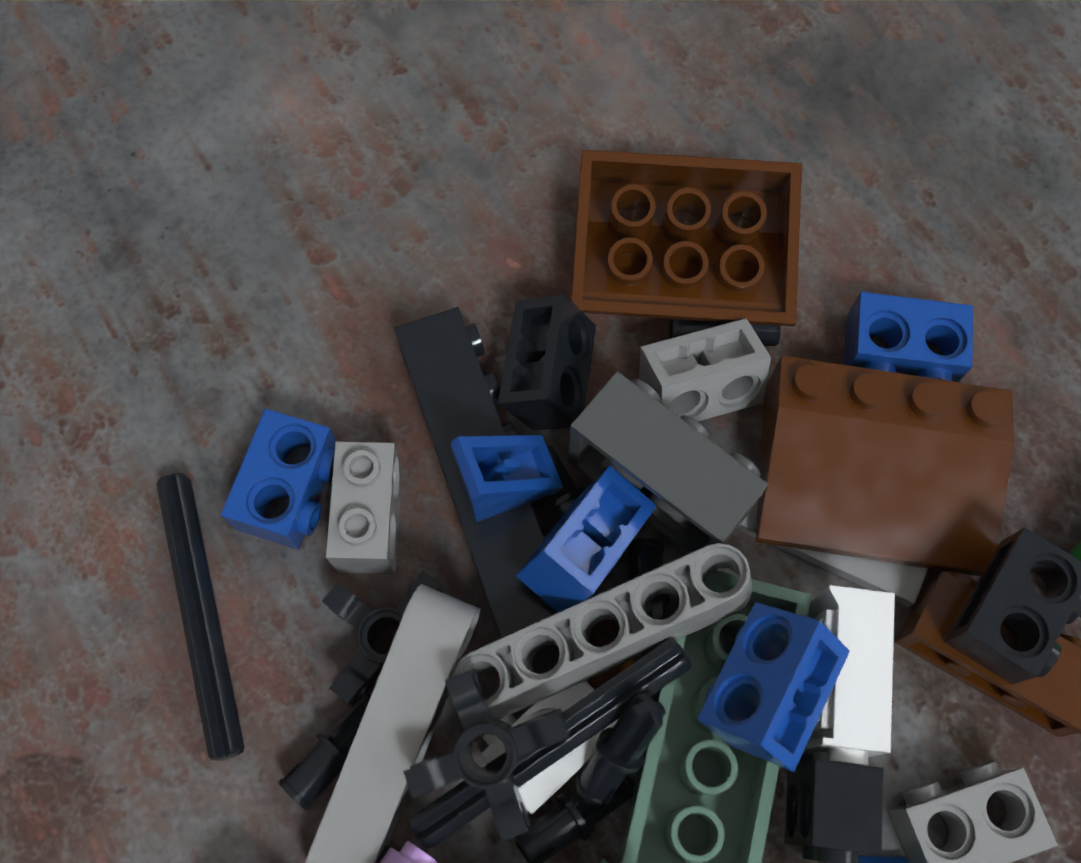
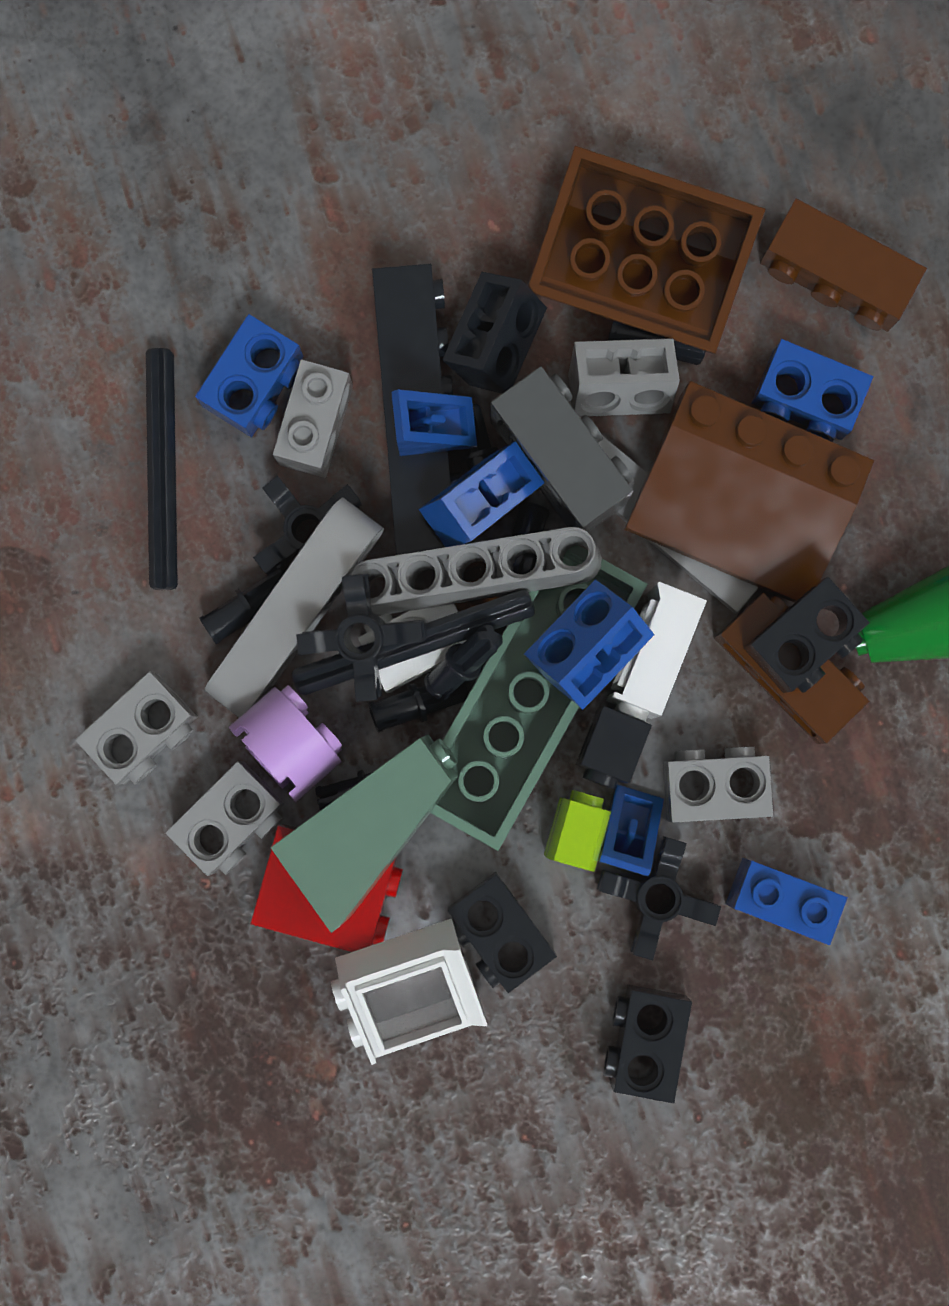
camera: 15 degrees right, 15 degrees up
none -> reddish brown brick [760,198,927,332]

